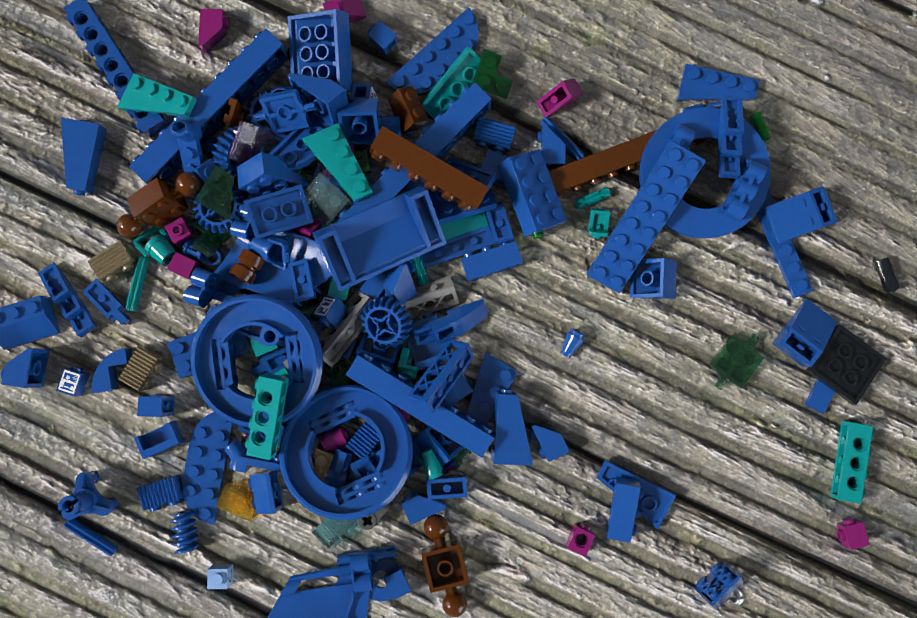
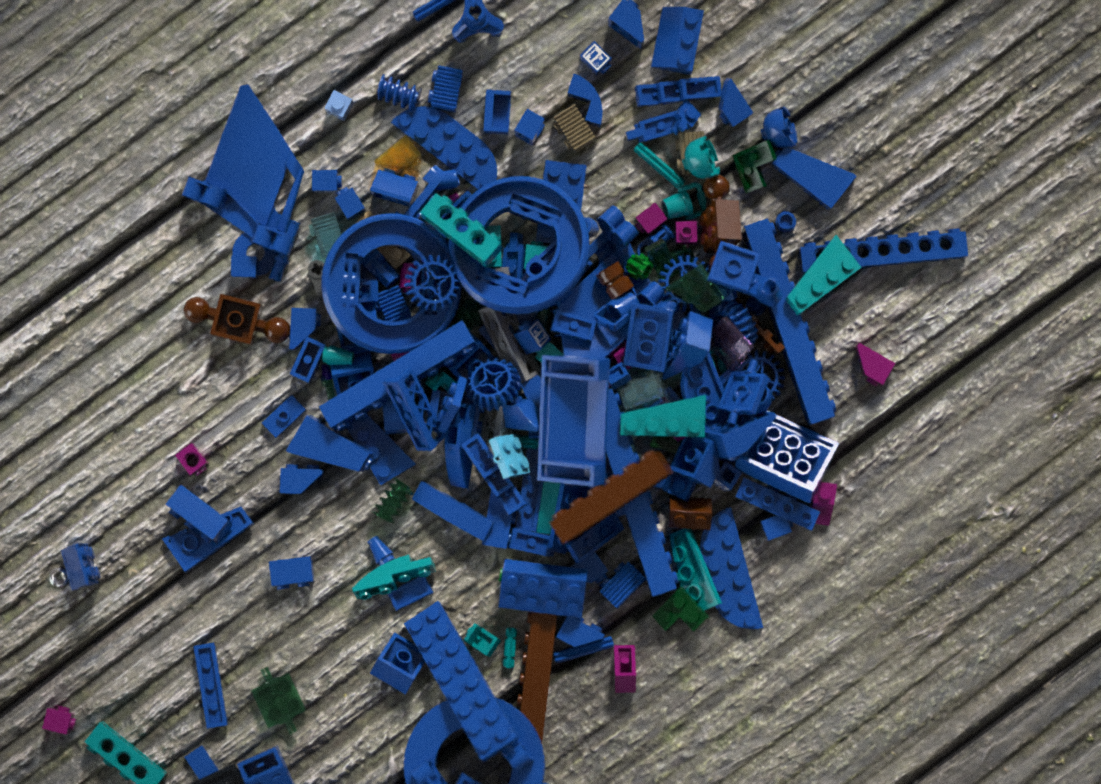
camera: 120 degrees right, 0 degrees up
none -> blue plate [193,642,228,729]
none -> blue plate [262,395,306,438]
none -> blue brick [269,556,315,590]
none -> blue brick [312,170,342,193]
none -> blue brick [335,187,366,221]
none -> teal slope [352,555,436,600]
none -> clear green piece [371,477,413,523]
none -> blue tile [388,577,434,611]
none -> blue gear [404,255,460,311]
none -> blue slope [412,481,495,541]
none -> blue plate [437,376,467,434]
none -> blue slope [461,433,527,516]
none -> medium azure plate [489,434,531,479]
none -> blue plate [609,362,632,390]
none -> green gear [625,253,653,280]
none -> blue plate [670,100,701,135]
none -> teal cylinder [682,136,720,179]
none -> blue tile [707,241,760,294]
none -> blue slope [718,78,753,127]
none -> dark green plate [732,140,777,194]
none -> blue bracket [735,478,820,531]
none -> blue cylinder [761,106,798,149]
none -> blue plate [775,211,796,232]

